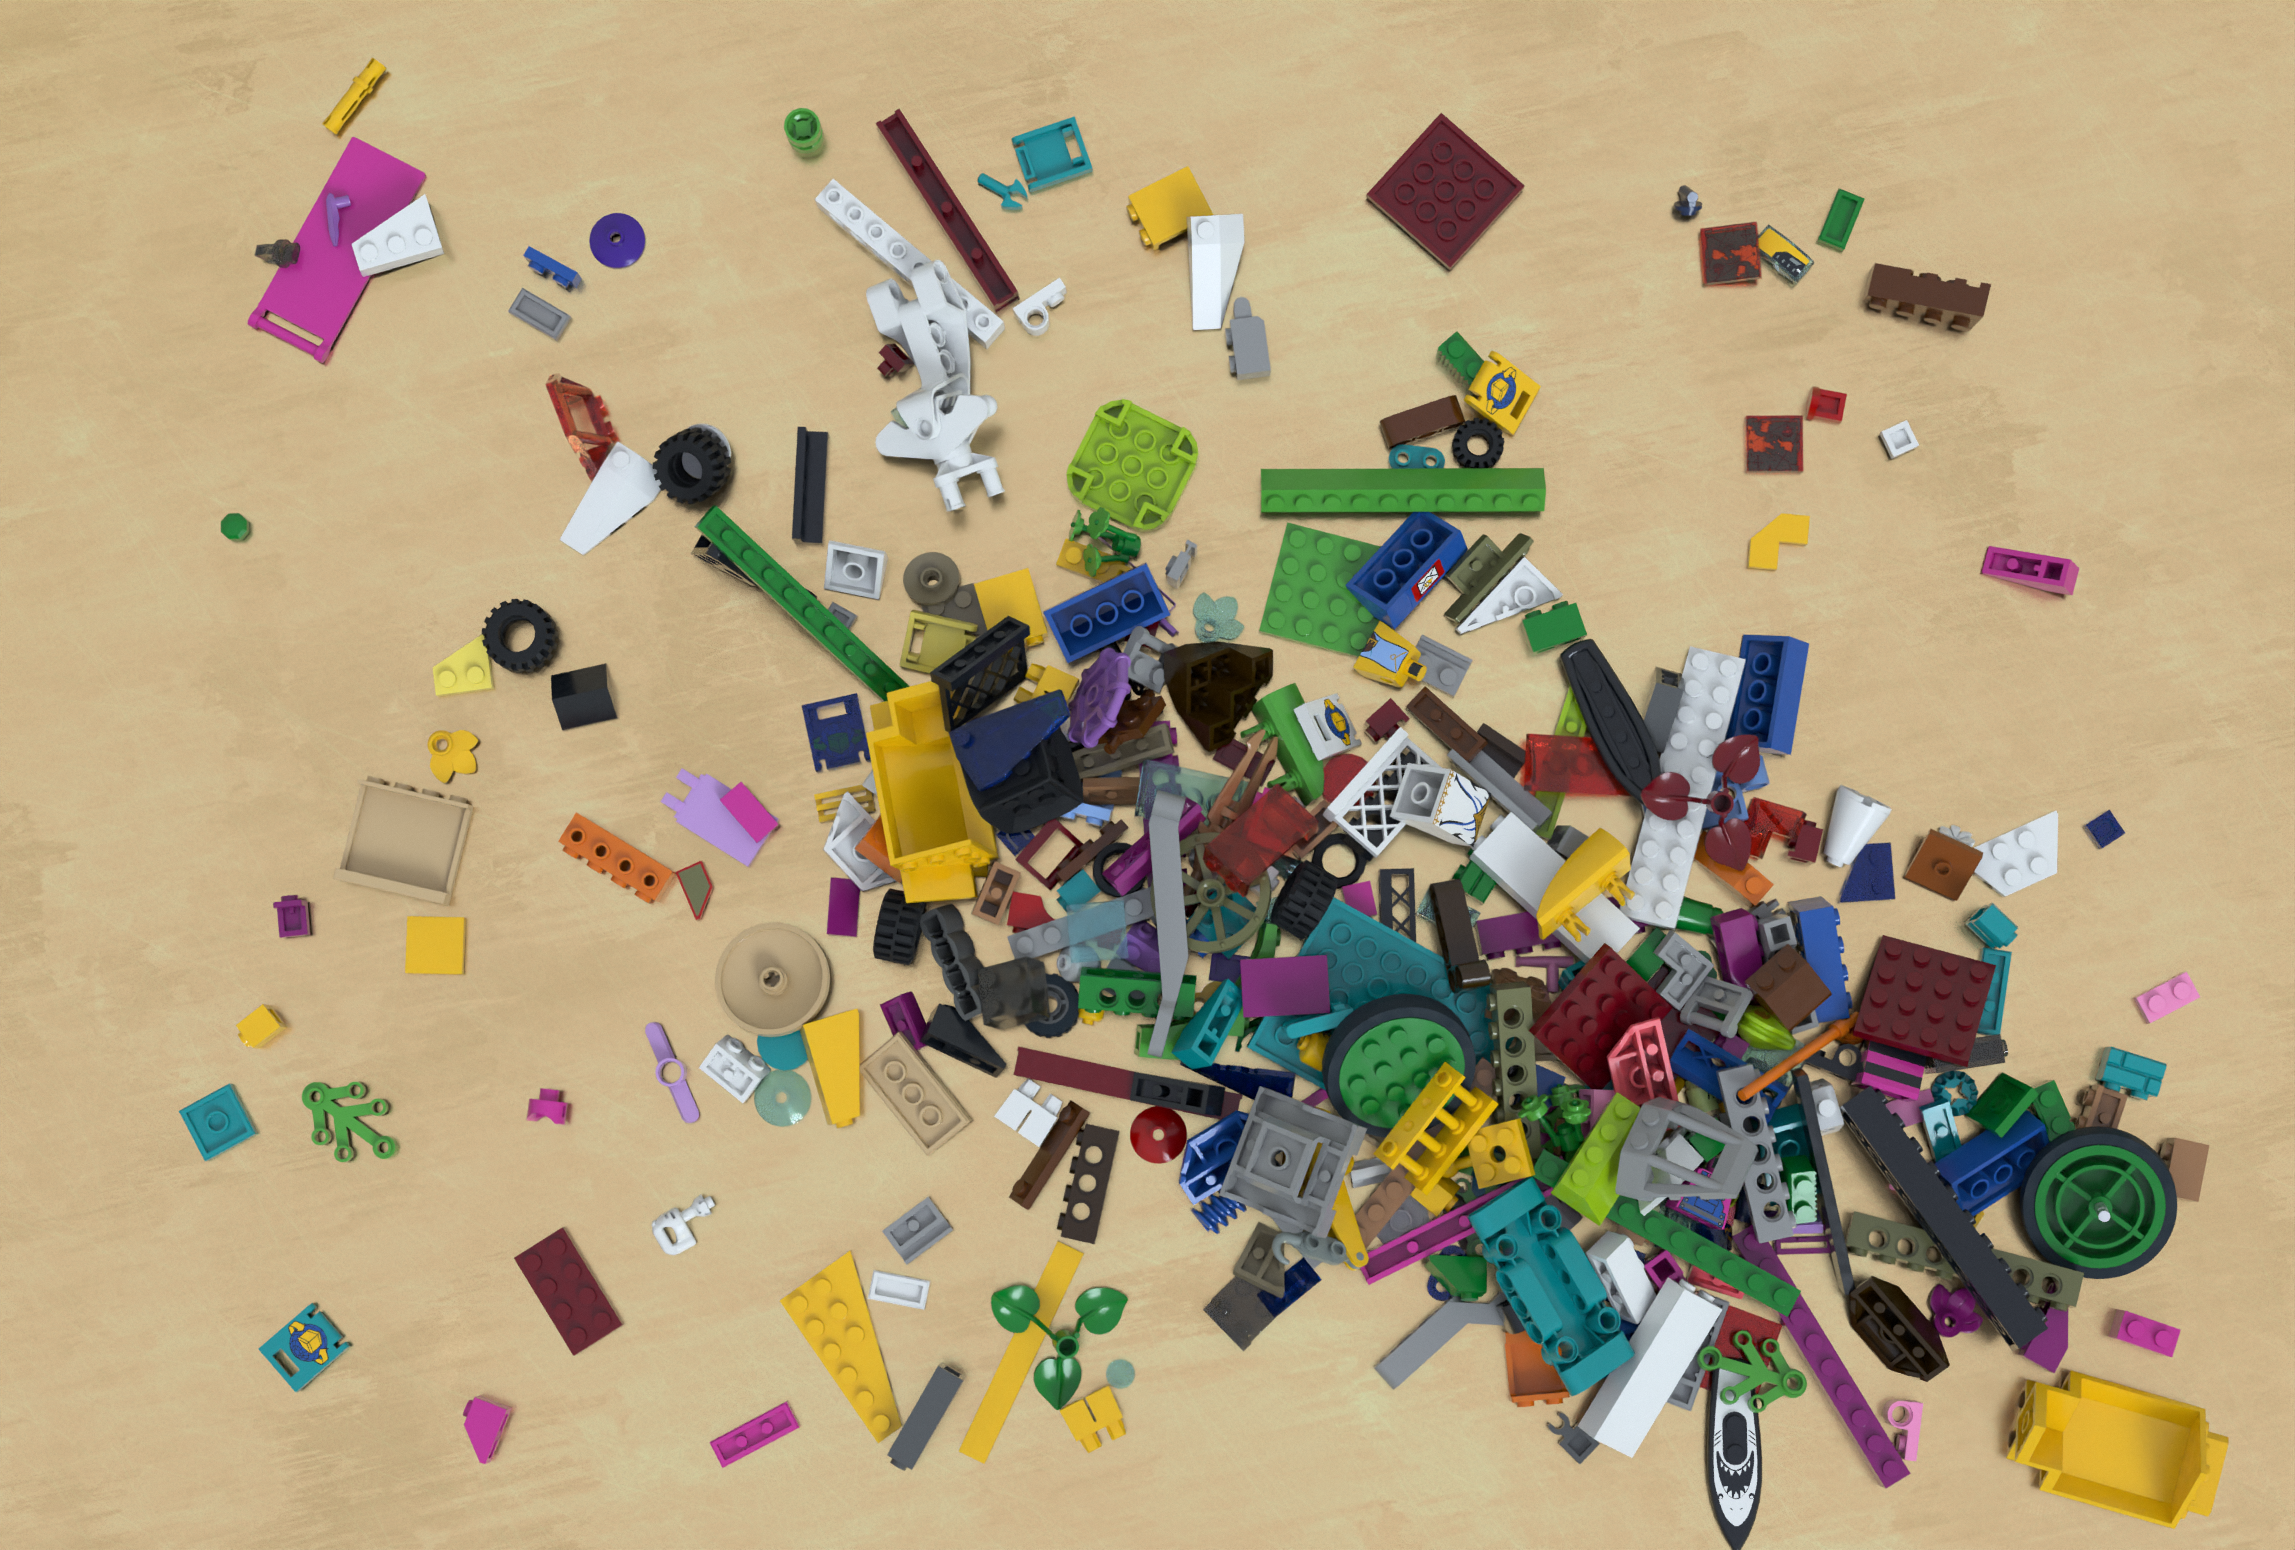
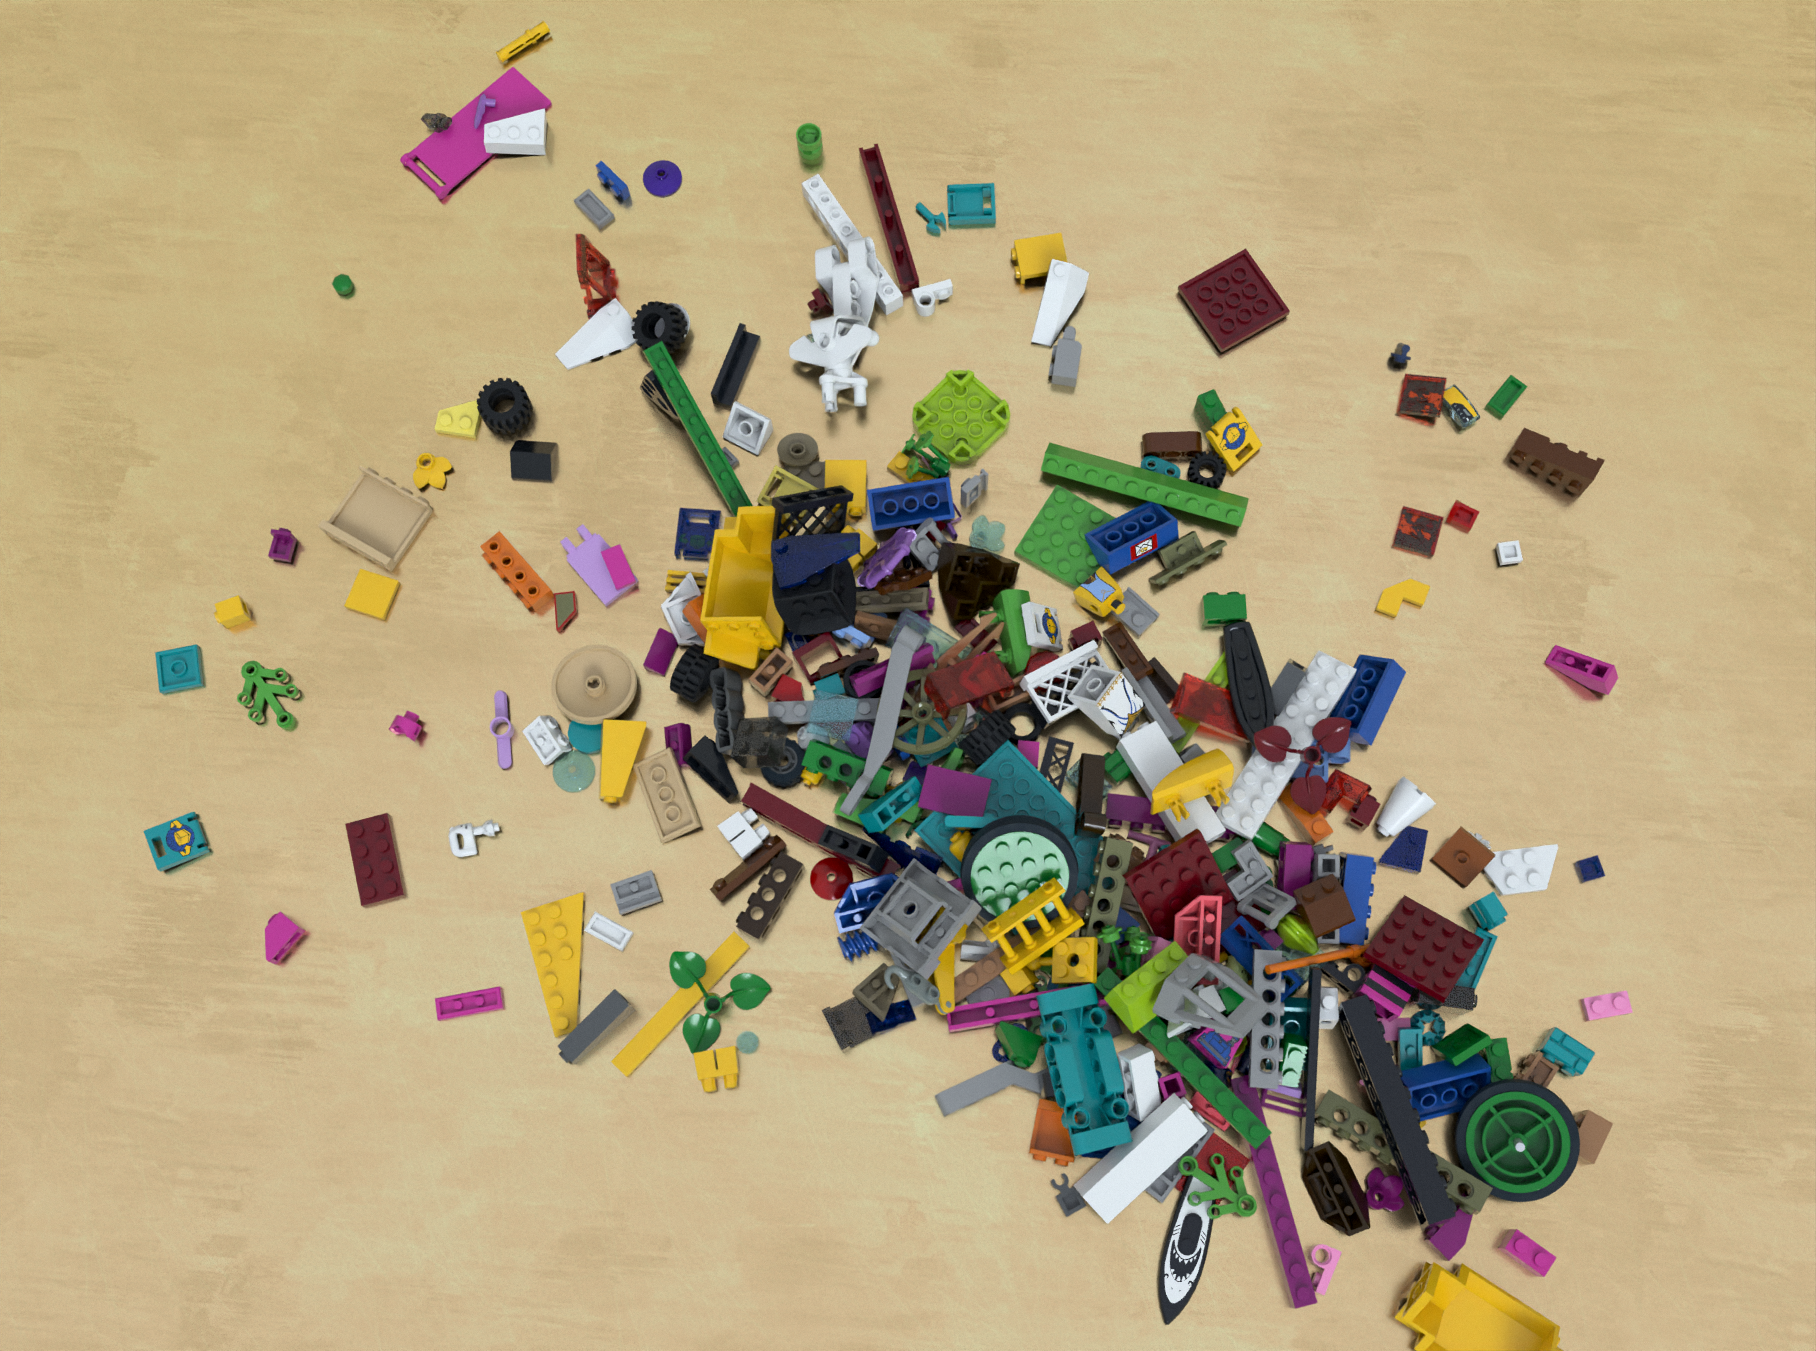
camera: 15 degrees right, 10 degrees down
white wing [1455,557,1563,634] -> none

